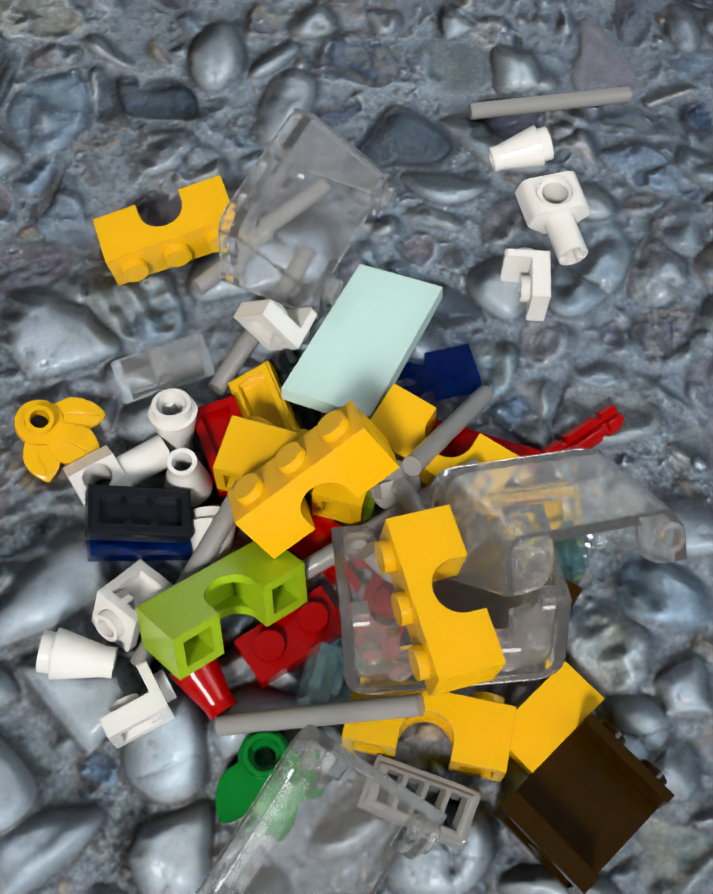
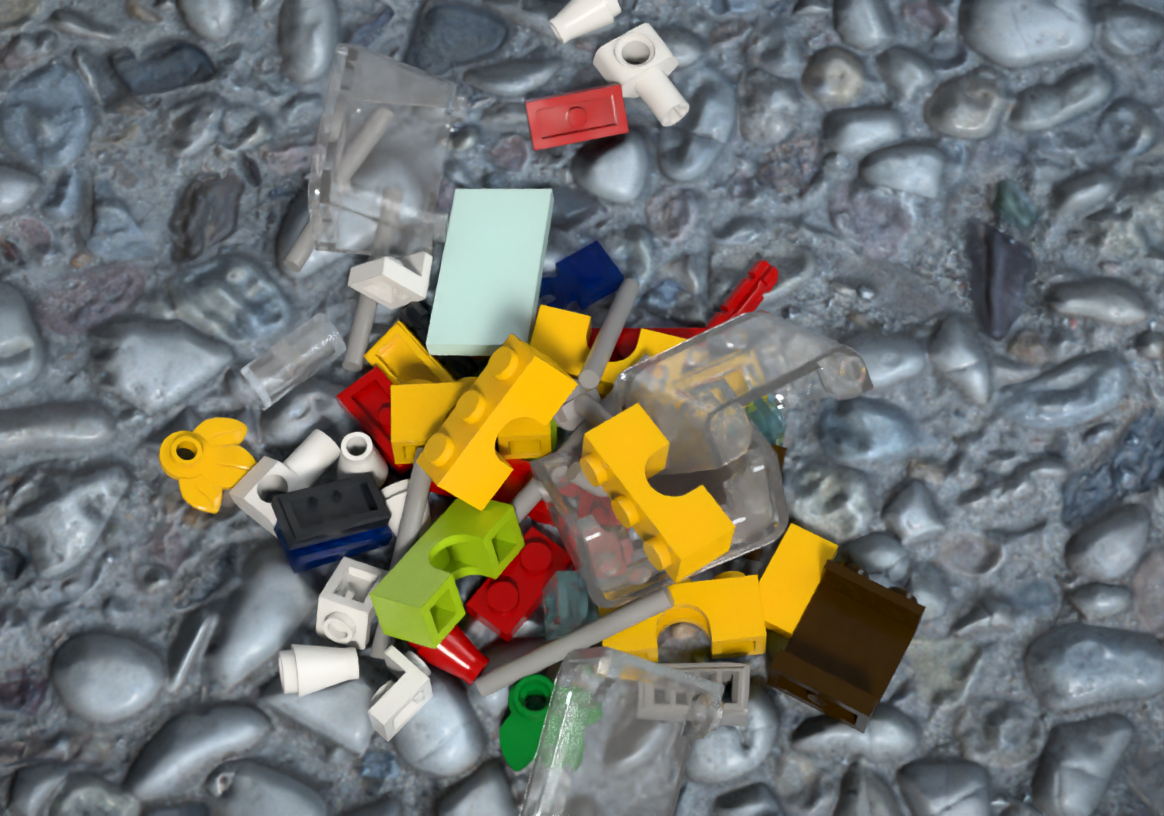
camera: 15 degrees left, 0 degrees up
yellow arch [92,175,244,286] -> none
white cone [148,388,198,453] -> none
white bracket [500,247,551,321] -> none
none -> plate [524,83,629,151]

